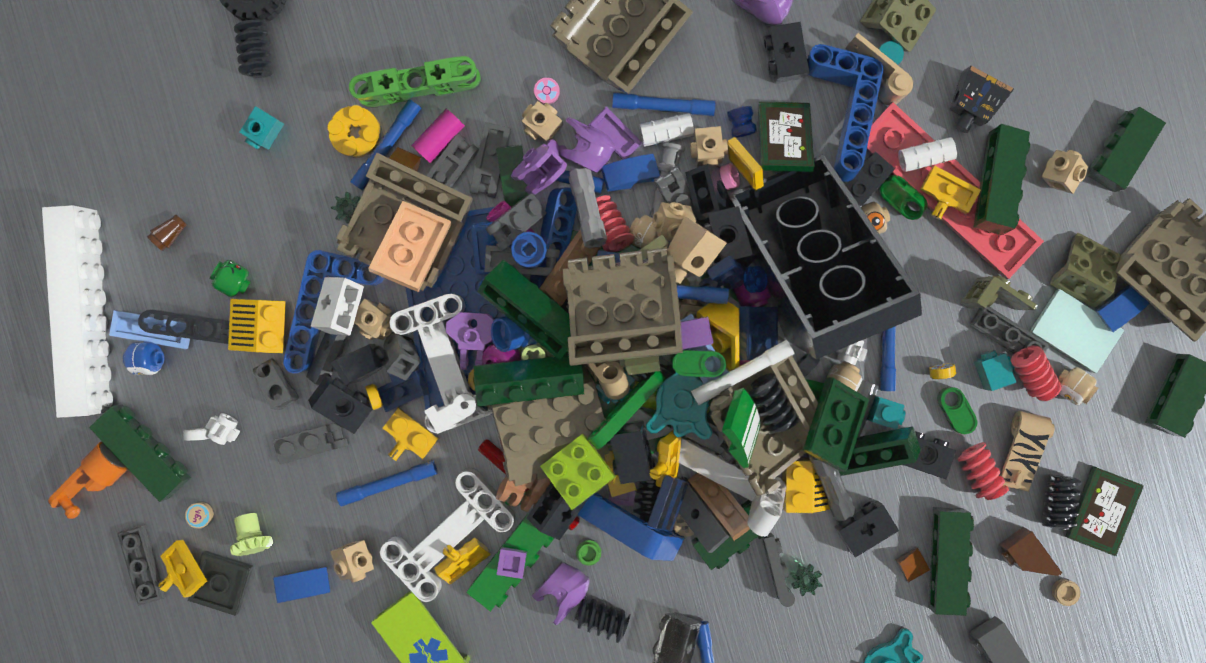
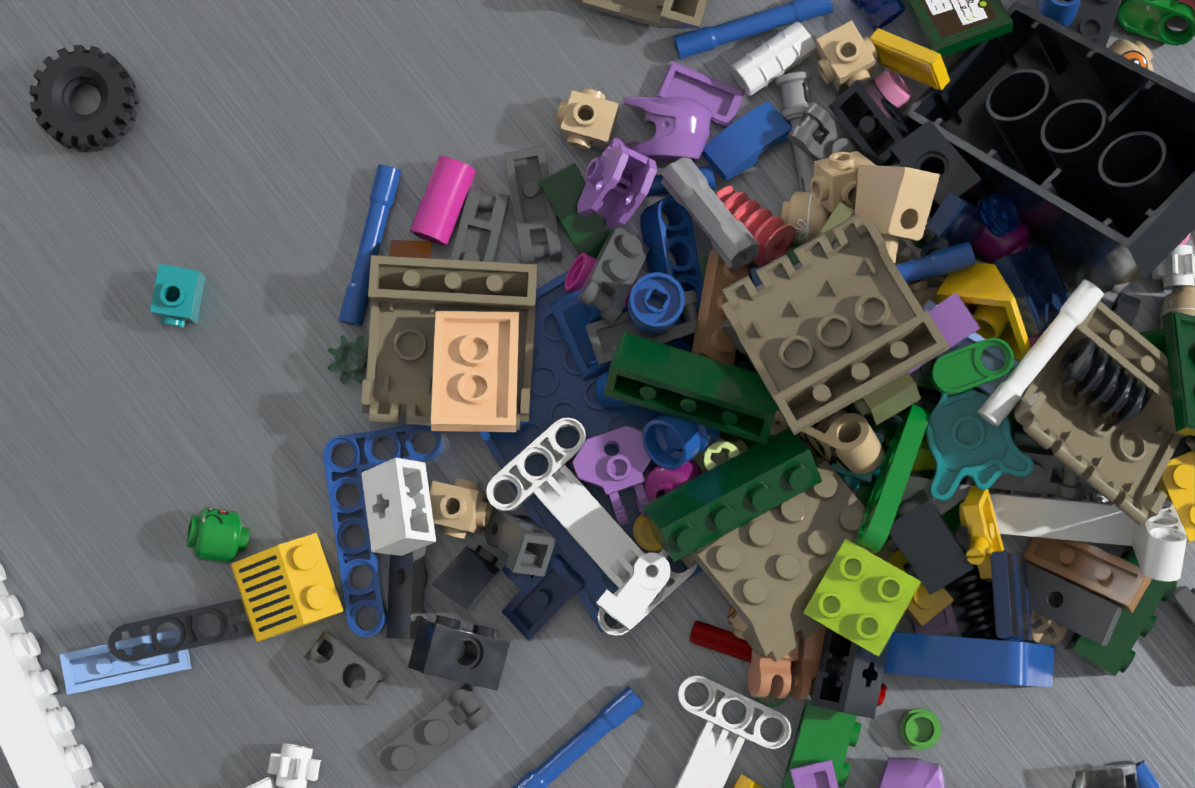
camera: 20 degrees left, 5 degrees down
blue head [123,342,165,375] -> none
reddish brown cone [147,214,187,251] -> none
black piece [234,19,273,78] -> none
yellow plate [328,105,381,158] -> none
bright green piece [349,56,481,107] -> none
yellow tile [365,384,383,410] -> none
yellow plate [383,408,439,461] -> none
bright pink tile [534,78,560,104] -> none
green slope [722,388,761,468] -> none

